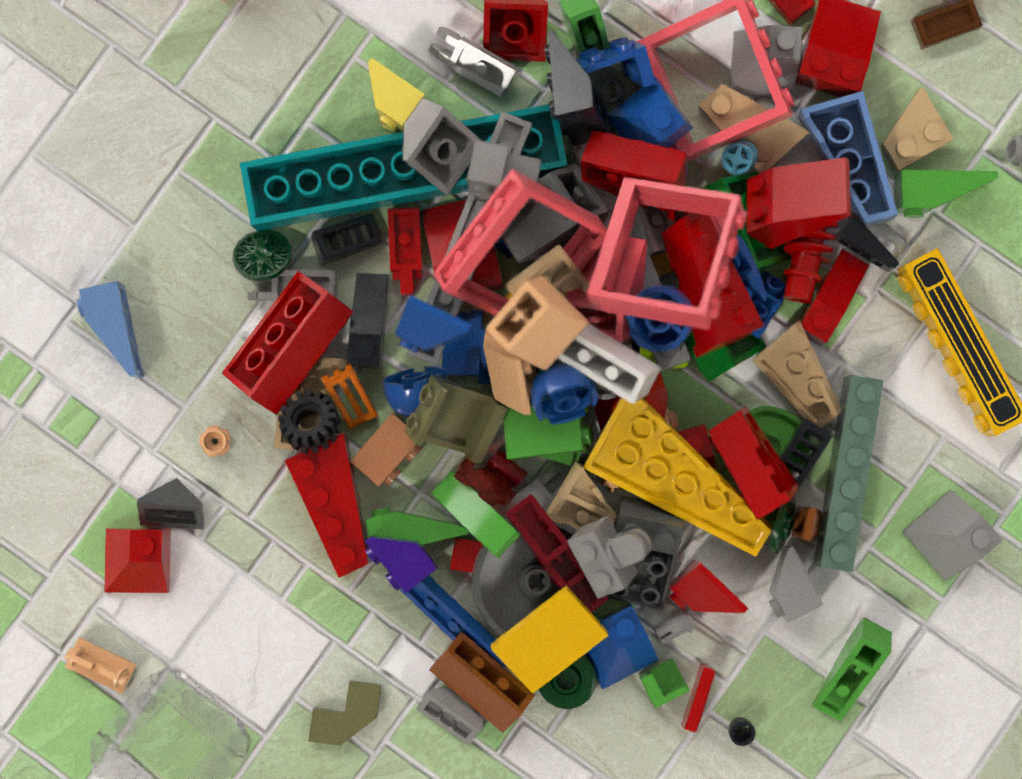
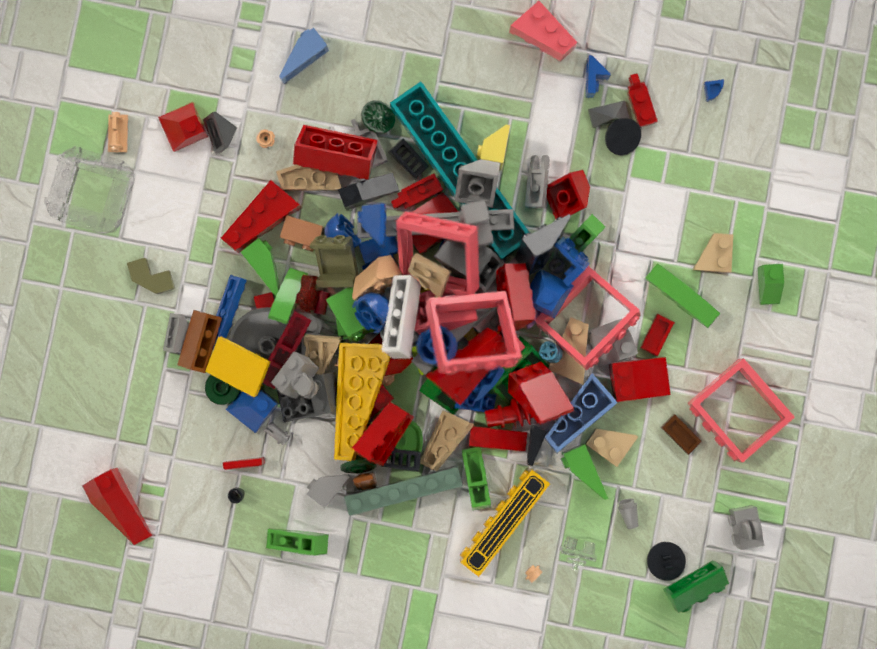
camera: 60 degrees right, 0 degrees up
black tyre [278,390,341,454] -> none
orange tile [321,364,378,430] -> none
dark purple slope [365,536,438,593] -> none
light nougat slope [485,275,589,370] -> none
bright green panel [638,659,690,708] -> none
red slope [668,559,749,613] -> none
light grey slope [902,490,1003,580] -> none
none -> bright green slope [462,447,491,511]

